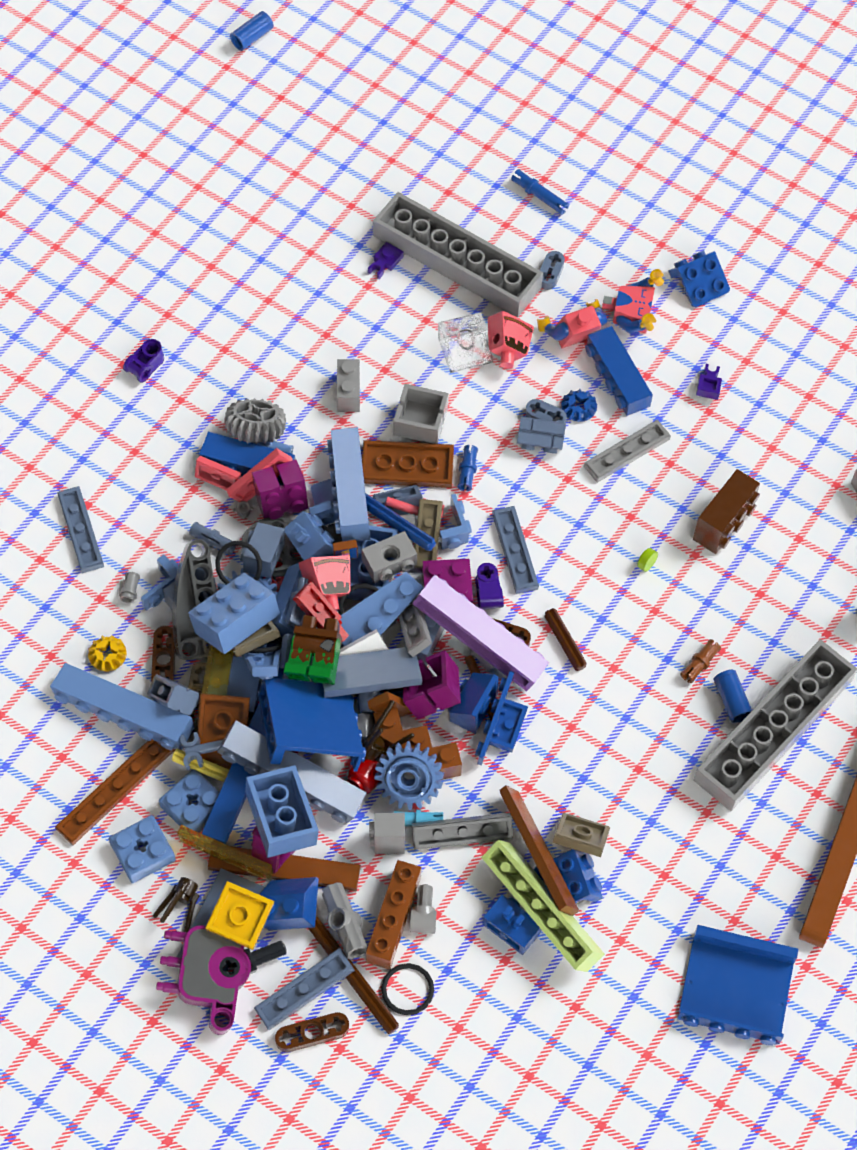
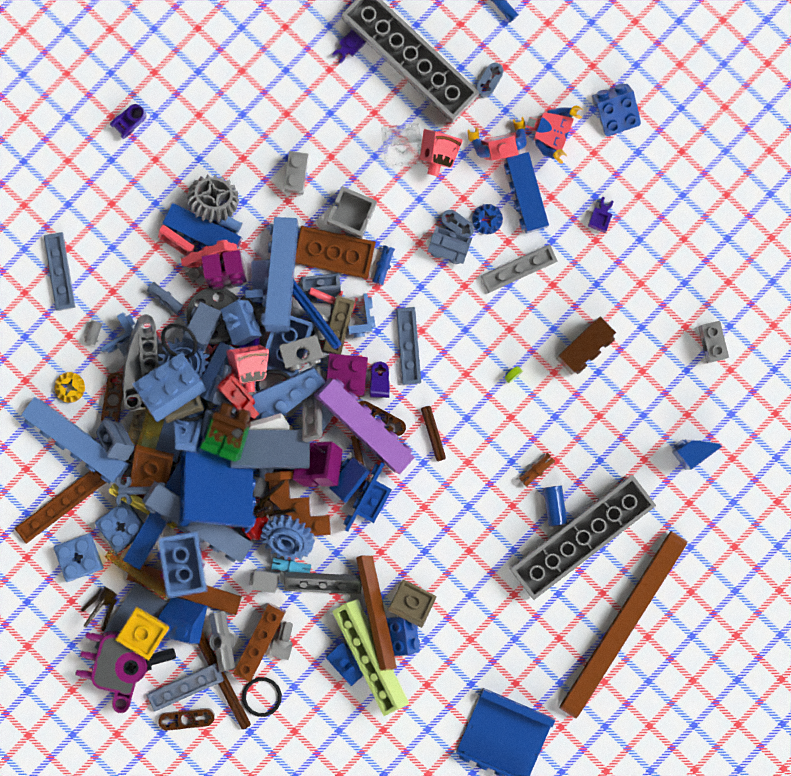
camera: 10 degrees right, 25 degrees up
tile [333,539,358,559] -> none

